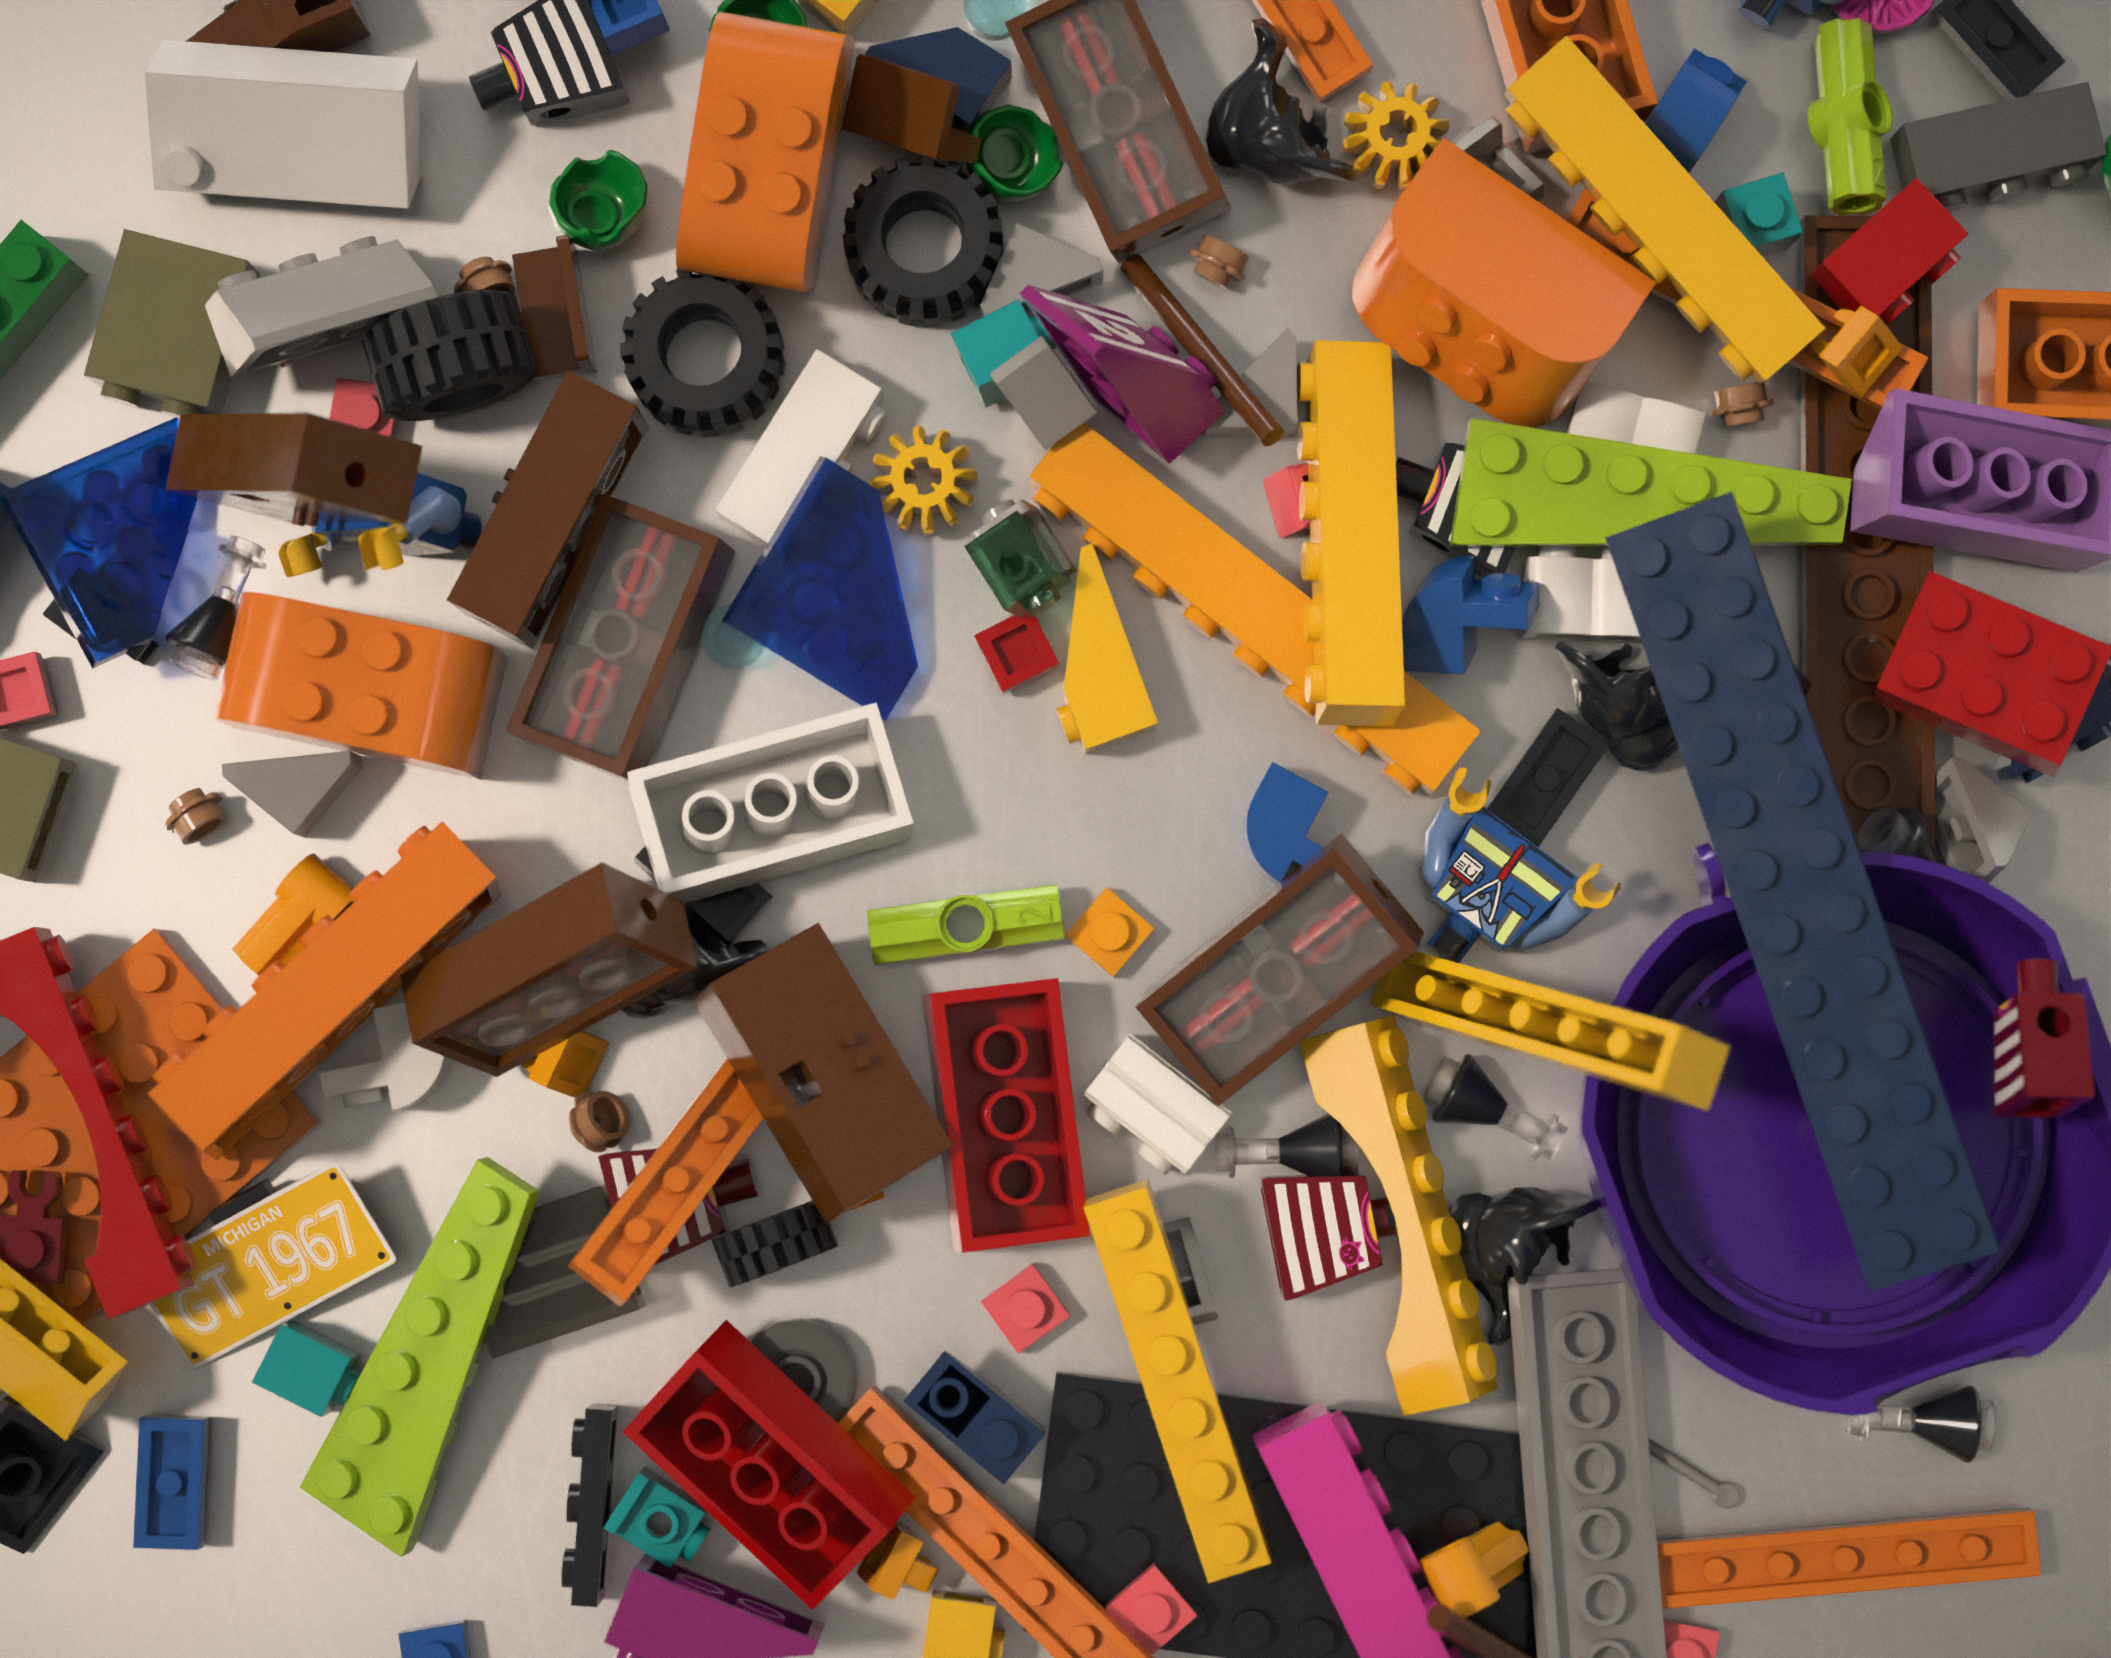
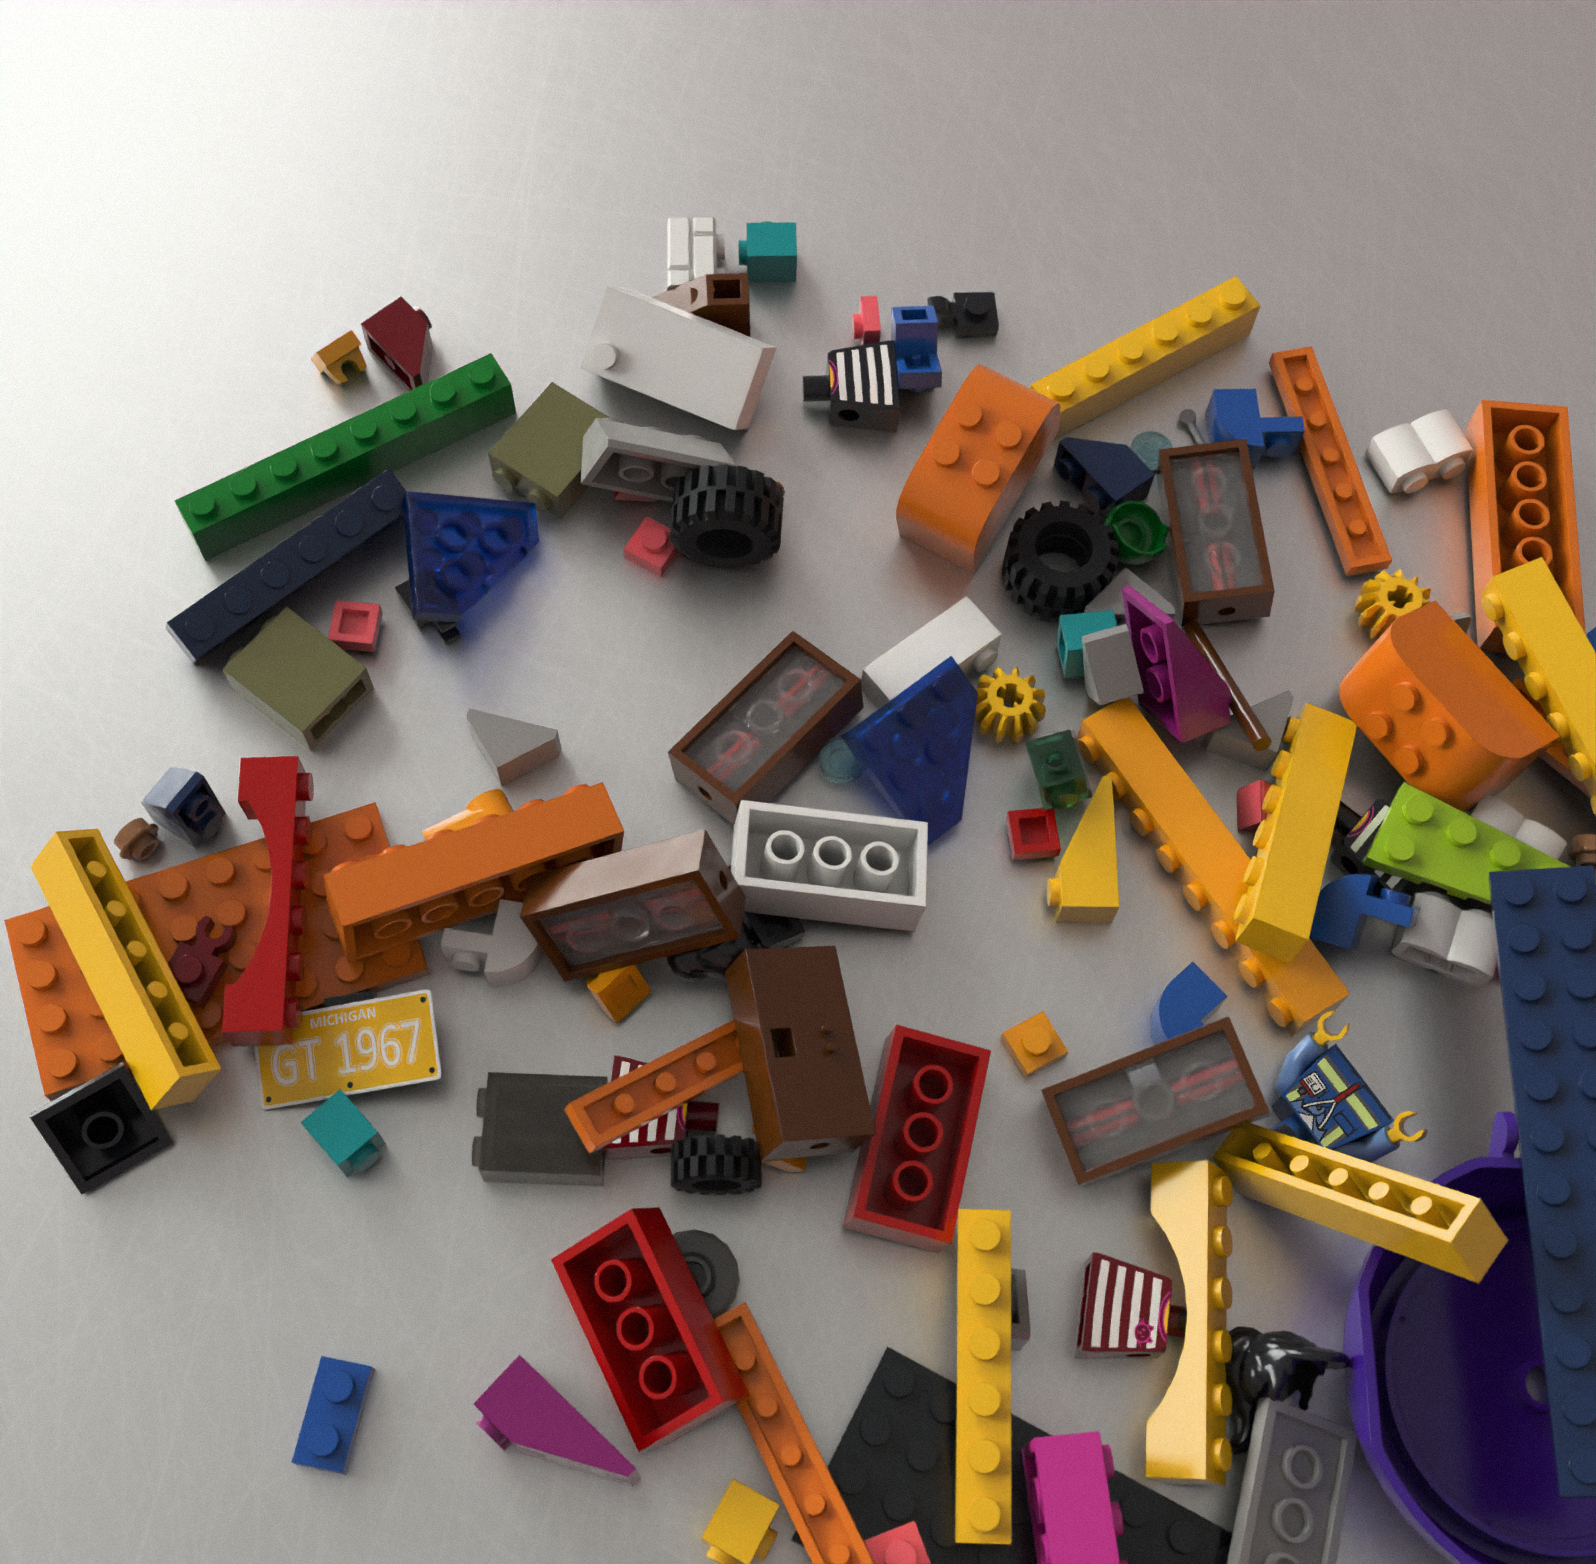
camera: 20 degrees right, 20 degrees down
blue plate [133,1415,209,1550] -> none
reddish brown brick [165,413,423,527] -> none
piece [165,535,267,681] -> none
medium nougat plate [165,788,227,845] -> none
orange brick [213,592,508,780] -> none
torso [278,473,482,578] -> none
lime wing [299,1157,540,1557] -> none
reddish brown brick [447,370,649,650] -> none
reddish brown panel [512,234,597,382] -> none
green hair [548,150,648,250] -> none
black plate [561,1403,619,1607] -> none
medium nougat plate [568,1091,629,1153] -> none
teal brick [603,1467,711,1568] -> none
black tyre [620,270,786,437] -> none
reddish brown panel [841,54,982,163] -> none
light orange tile [856,1521,939,1601] -> none
lime piece [867,884,1065,965] -> none
dark blue slope [903,1350,1045,1485] -> none
coral plate [981,1263,1070,1354] -> none
white brick [1083,1033,1232,1175] -> none
medium nougat plate [1189,234,1249,289] -> none
black piece [1205,18,1358,184] -> none
piece [1214,1113,1359,1178] -> none
piece [1422,1054,1568,1160] -> none
black plate [1486,708,1610,847] -> none
black piece [1555,641,1679,771] -> none

